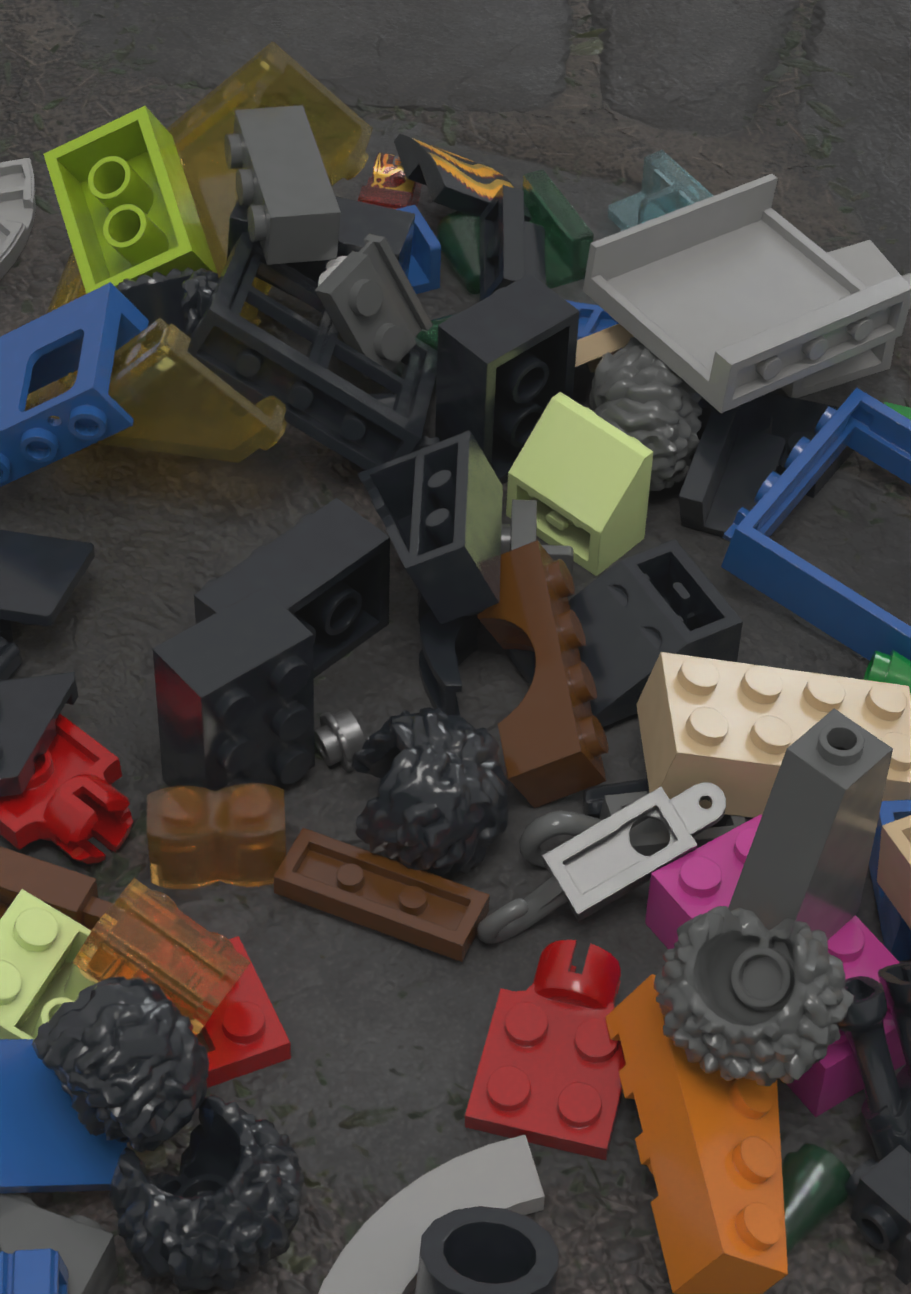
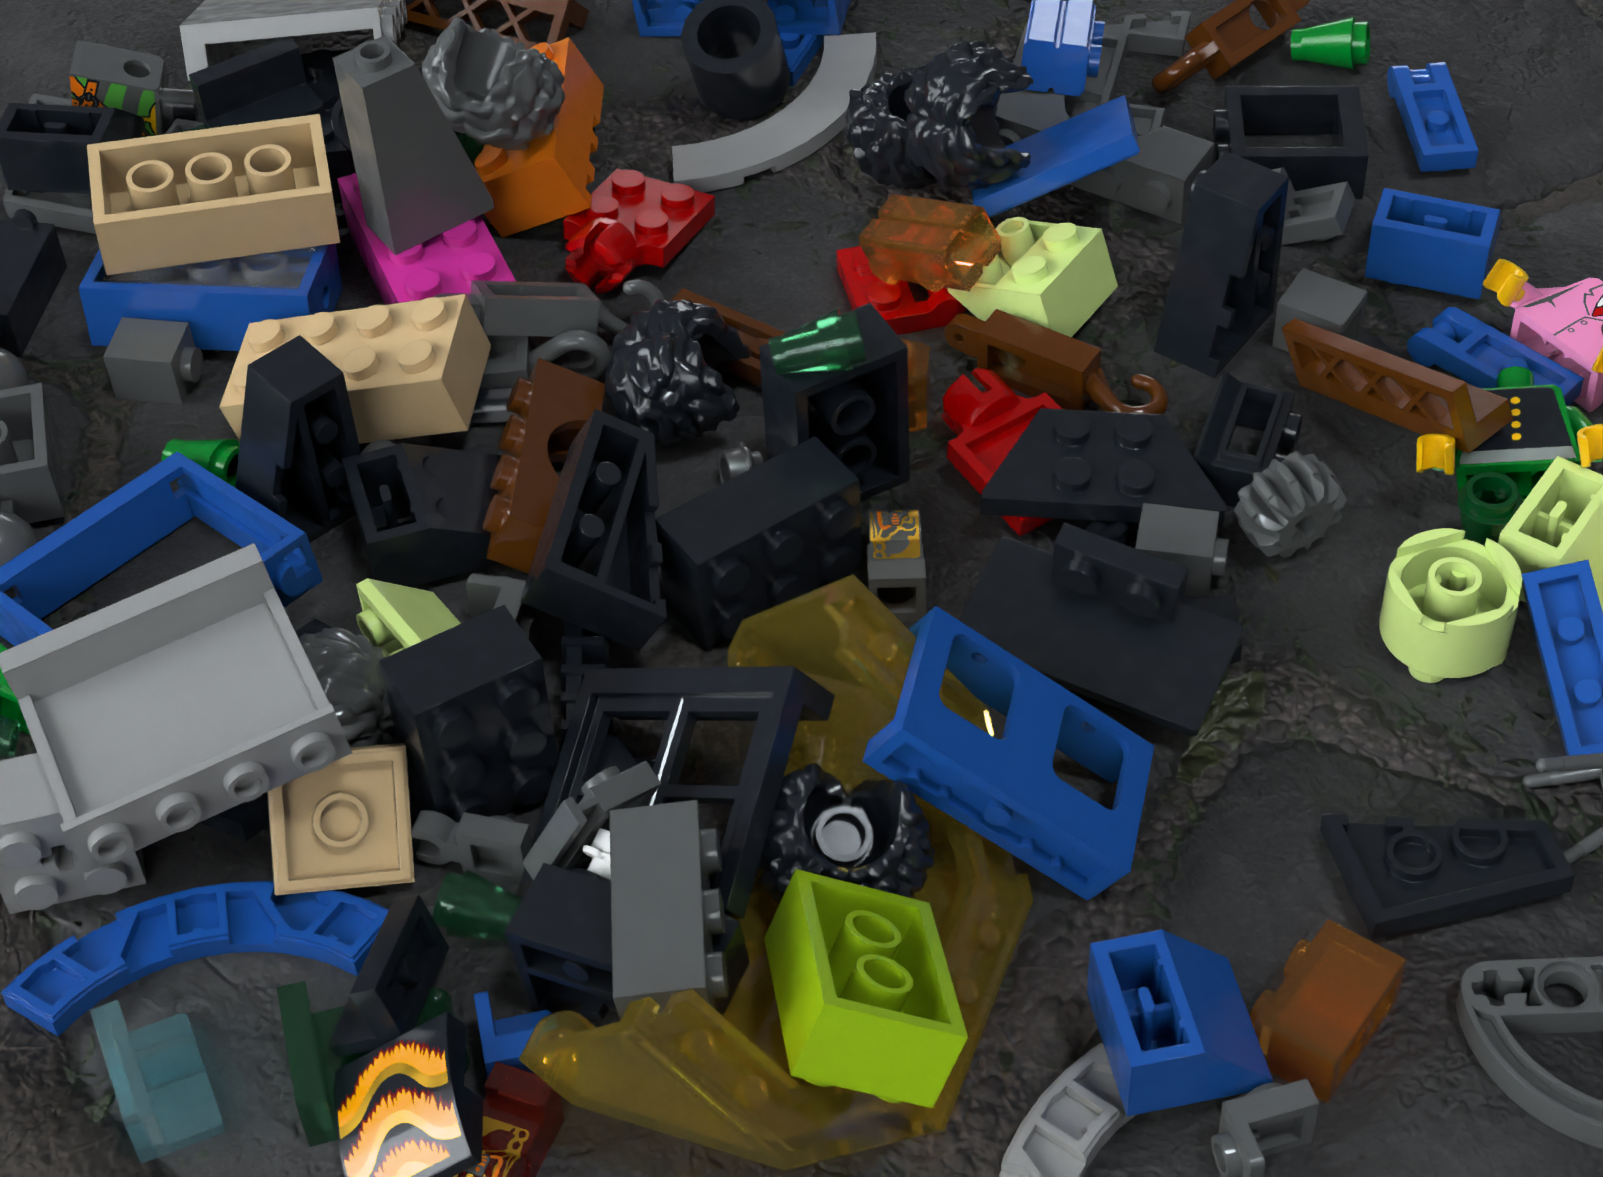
camera: 165 degrees left, 0 degrees up
none -> black wedge [235,335,361,543]
none -> clear green cone [769,308,867,376]
none -> dark grey leg [867,509,927,622]

